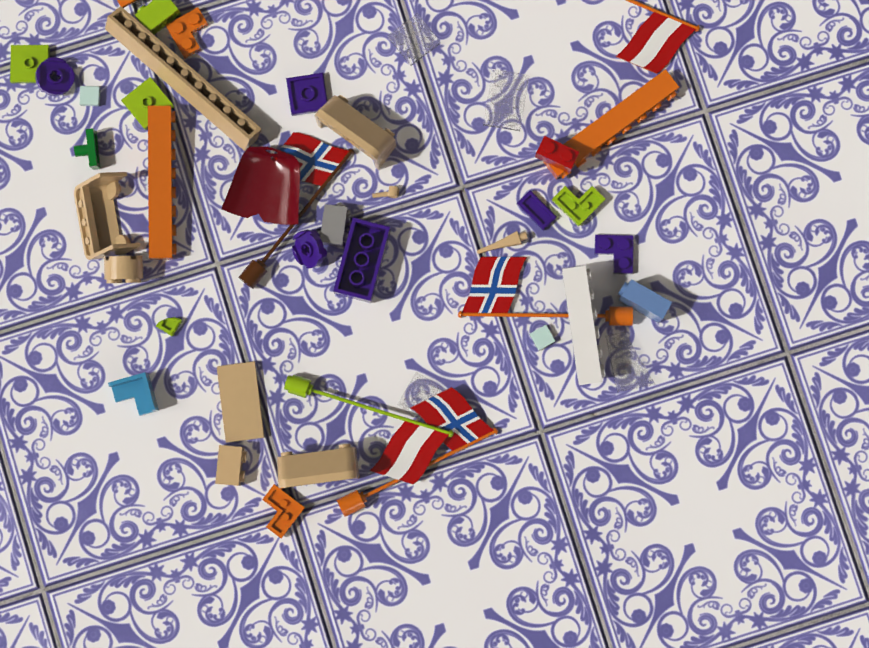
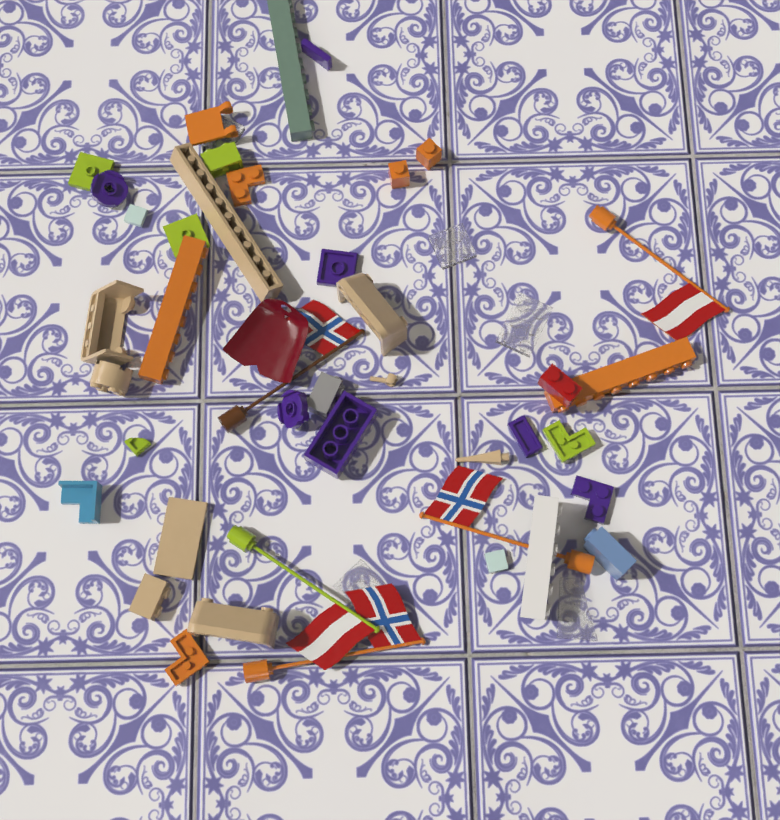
camera: 15 degrees right, 10 degrees down
green tile [74,128,101,170] -> none

